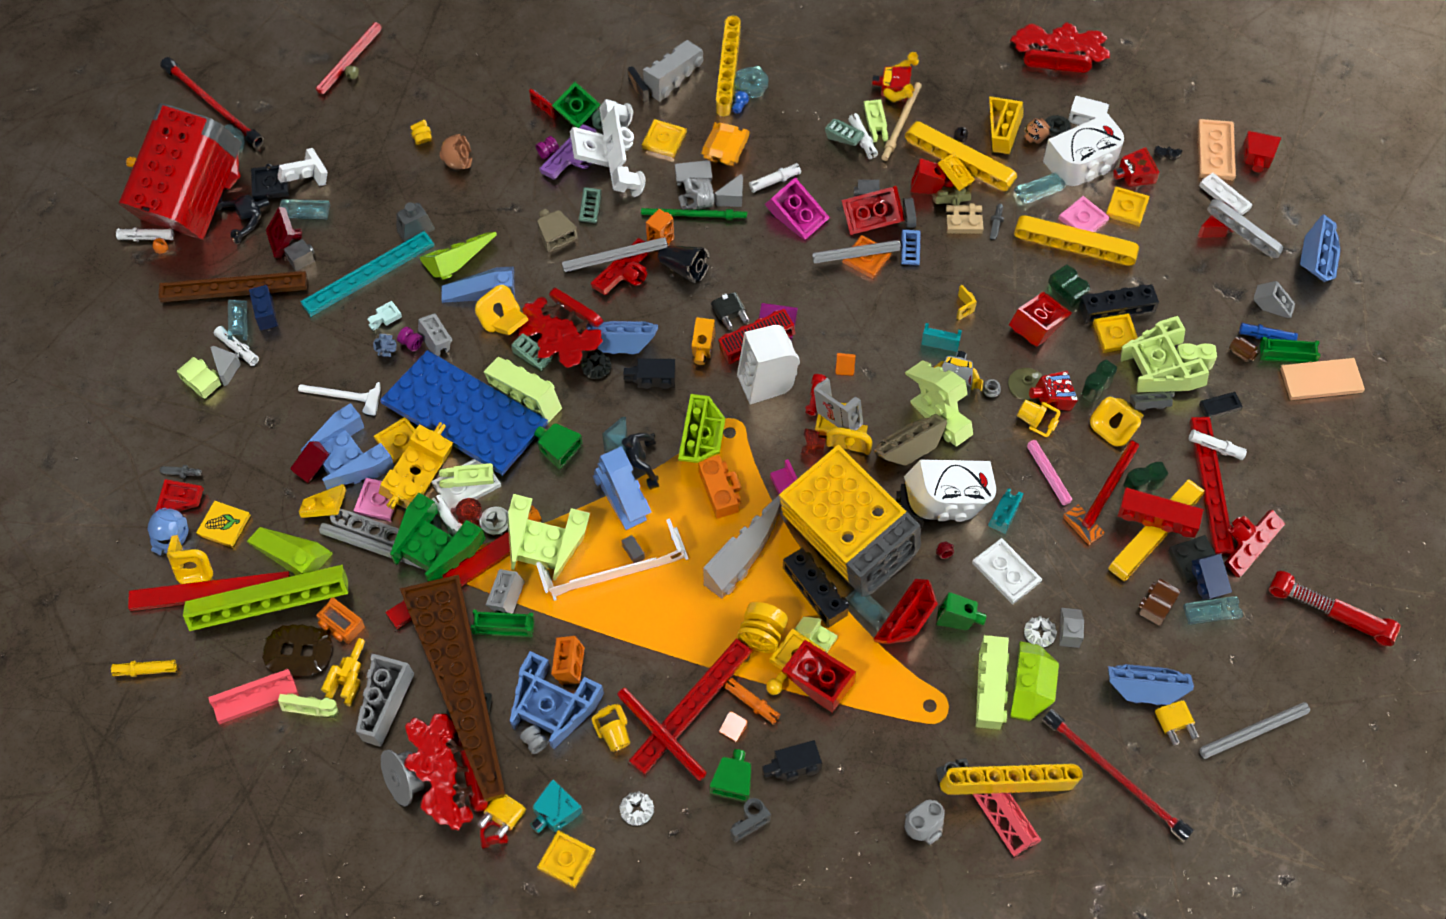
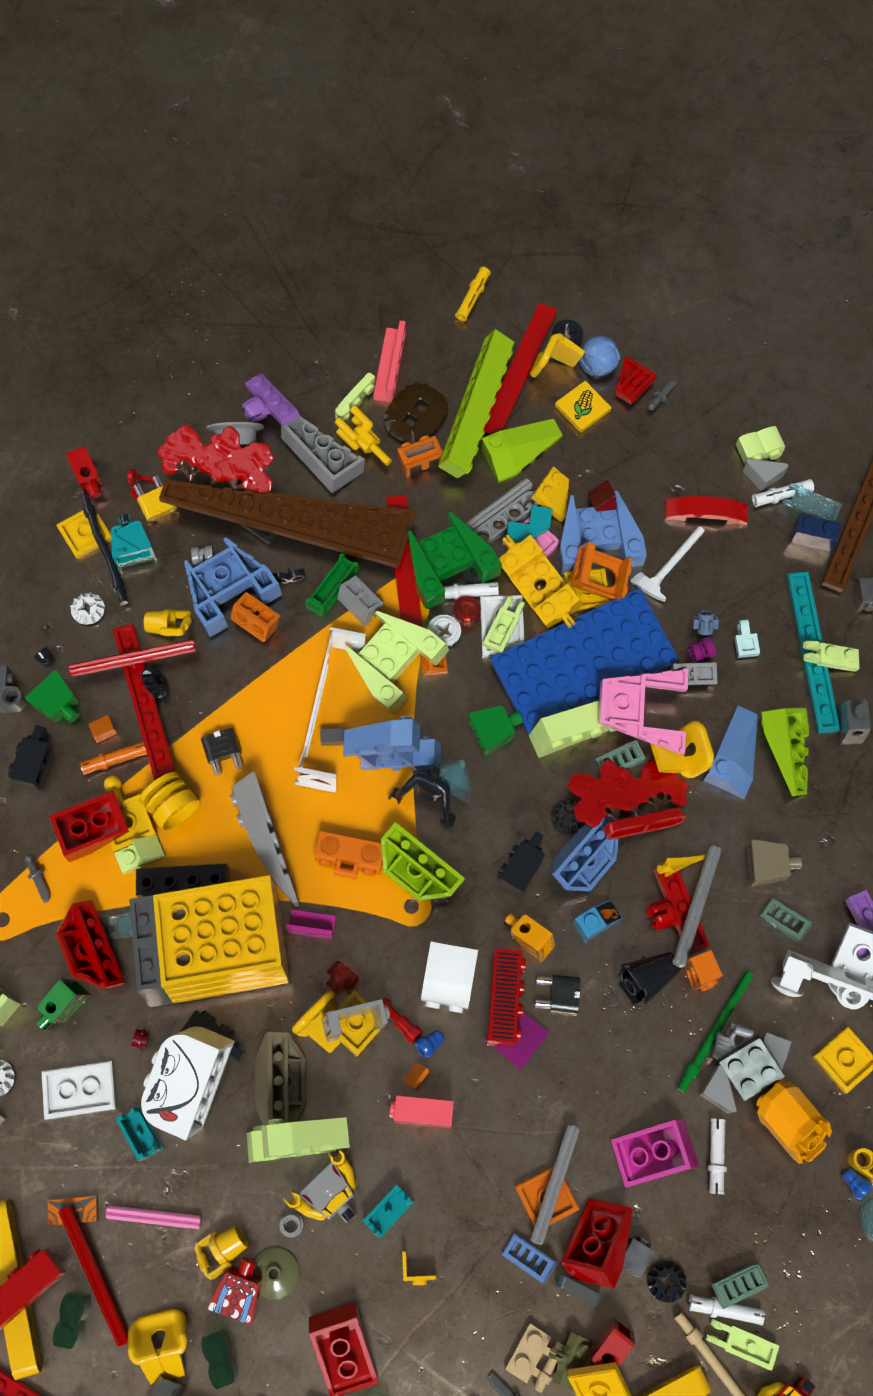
camera: 120 degrees right, 10 degrees up
none -> dark grey piece [24,854,50,903]
none -> black hinge [33,646,52,665]
none -> red torso [66,446,103,499]
none -> black bar [80,492,128,605]
none -> black gear [142,666,169,698]
none -> pearl dark grey piece [201,728,243,776]
none -> medium lavender plate [241,373,300,426]
none -> black piece [272,568,305,584]
none -> coral brick [390,1096,454,1128]
none -> blue piece [415,1030,445,1058]
none -> teal tile [506,505,552,543]
none -> black gear [552,320,583,345]
none -> orange panel [571,542,632,601]
none -> dark azure slope [573,899,623,942]
none -> bright pink wing [598,669,688,755]
none -> black gear [647,1261,687,1303]
none -> yellow piece [657,854,706,877]
none -> red slope [665,496,748,525]
none -> plate [718,1035,785,1101]
none -> yellowish green hinge [803,640,860,672]

